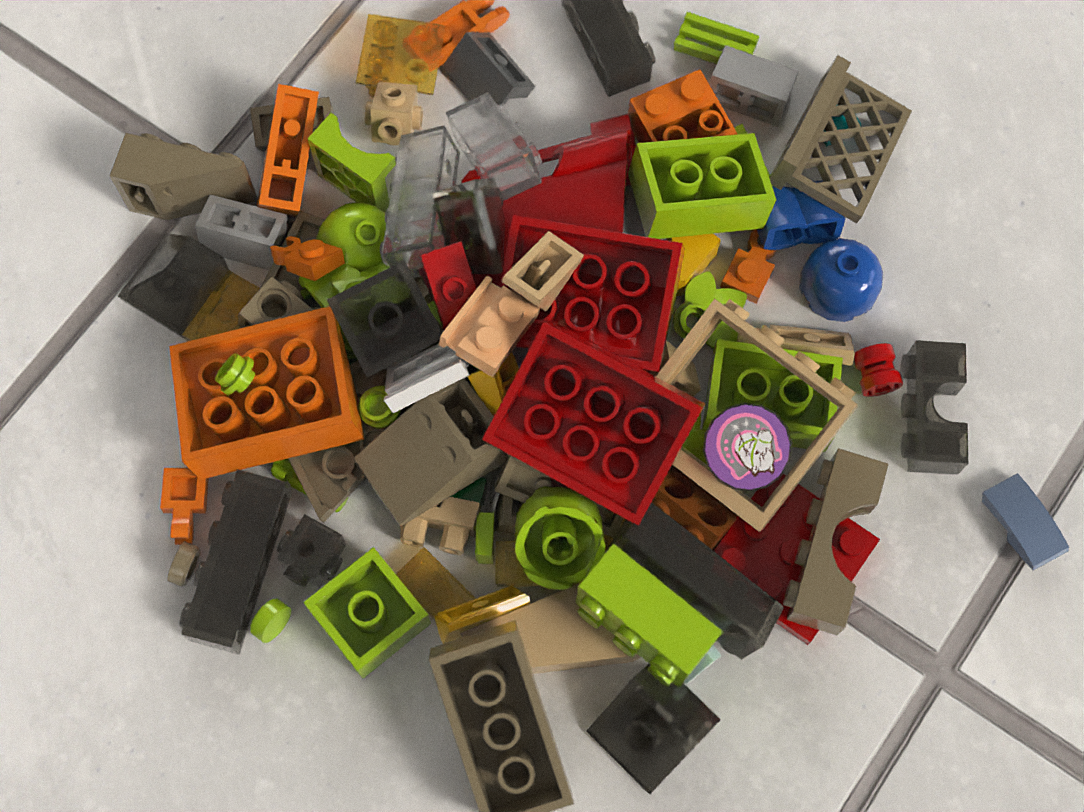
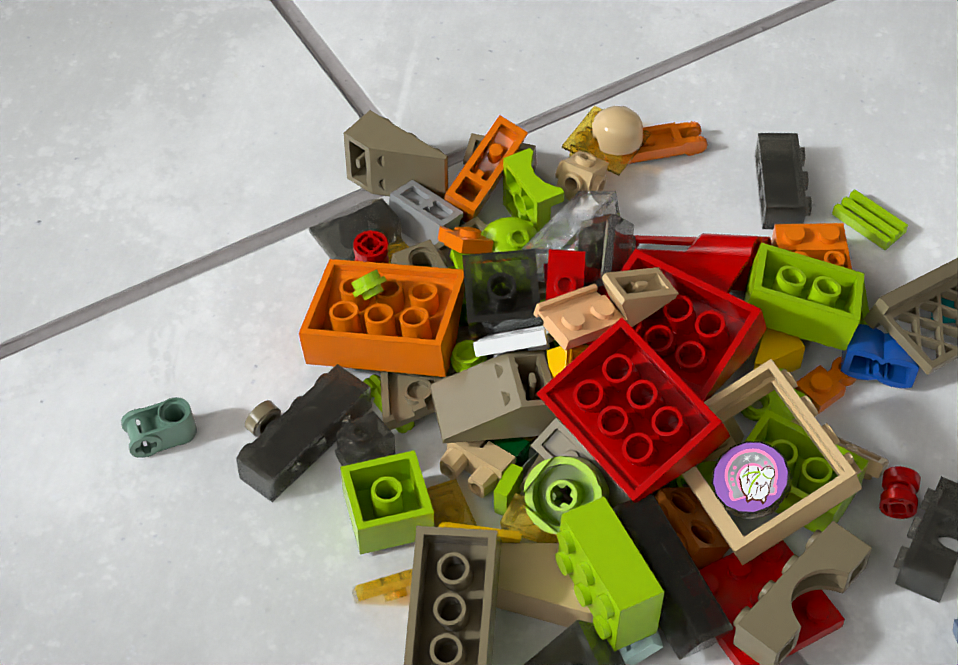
camera: 25 degrees right, 20 degrees down
orange plate [160,468,209,545] -> none
lime tile [250,598,292,643] -> none
dark grey panel [443,32,536,120] -> none
clear brick [445,92,542,203] -> none
light grey hinge [709,45,799,127] -> none
blue cylinder [799,238,883,322] -> none
none -> sand green piece [121,397,197,458]
none -> clear yellow plate [351,568,413,604]
none -> red wheel [353,230,389,264]
none -> tan hair [592,106,643,155]

